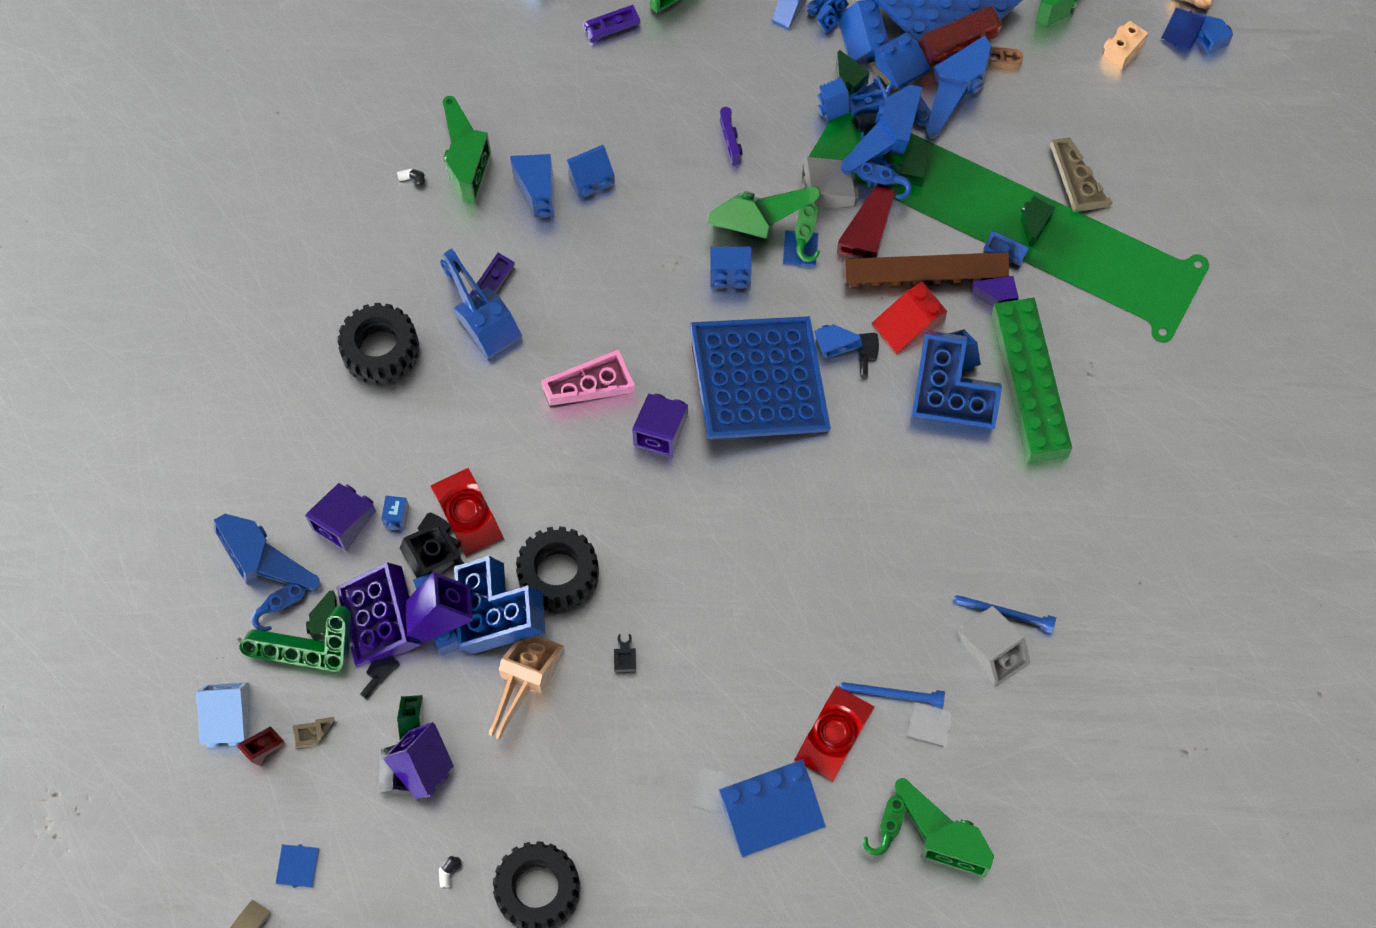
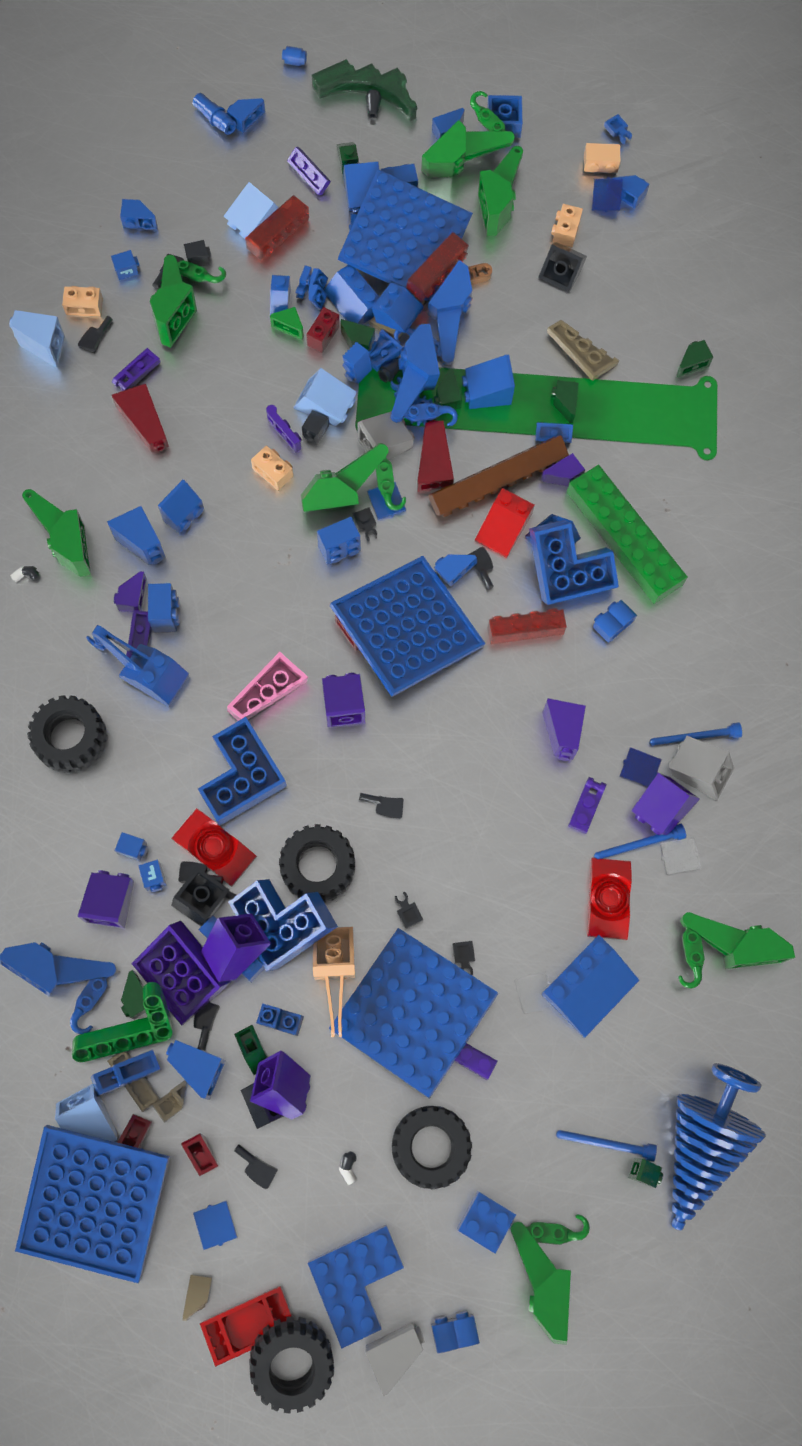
camera: 30 degrees left, 5 degrees up
none -> blue plate [15,1125,170,1283]
none -> blue slope [91,1050,160,1097]
none -> dark tan plate [107,1051,160,1112]
none -> dark red slope [112,384,169,452]
none -> dark purple slope [114,571,147,612]
none -> blue brick [114,832,148,862]
none -> blue brick [148,583,180,633]
none -> blue slope [166,1040,226,1100]
none -> dark red slope [181,1133,218,1176]
none -> blue brick [198,717,287,826]
none -> black piece [234,1144,278,1189]
none -> light nougat brick [251,445,293,490]
none -> blue slope [256,1003,304,1036]
none -> green slope [270,307,304,340]
none -> light blue slope [293,368,357,426]
none -> black brick [302,410,329,443]
none -> dark red brick [306,307,340,353]
none -> blue plate [329,928,498,1099]
none -> black plate [352,507,377,541]
none -> black piece [359,793,404,819]
none -> black plate [452,941,475,975]
none -> dark purple brick [454,1043,498,1080]
none -> blue slope [462,355,515,409]
none -> clear red brick [487,608,567,645]
none -> black slope [538,242,587,292]
none -> dark purple slope [542,698,586,761]
none -> dark purple plate [568,777,607,834]
none -> blue brick [593,600,637,643]
none -> clear blue piece [619,747,662,787]
none -> dark purple slope [631,773,700,835]
none -> dark green slope [676,340,713,377]

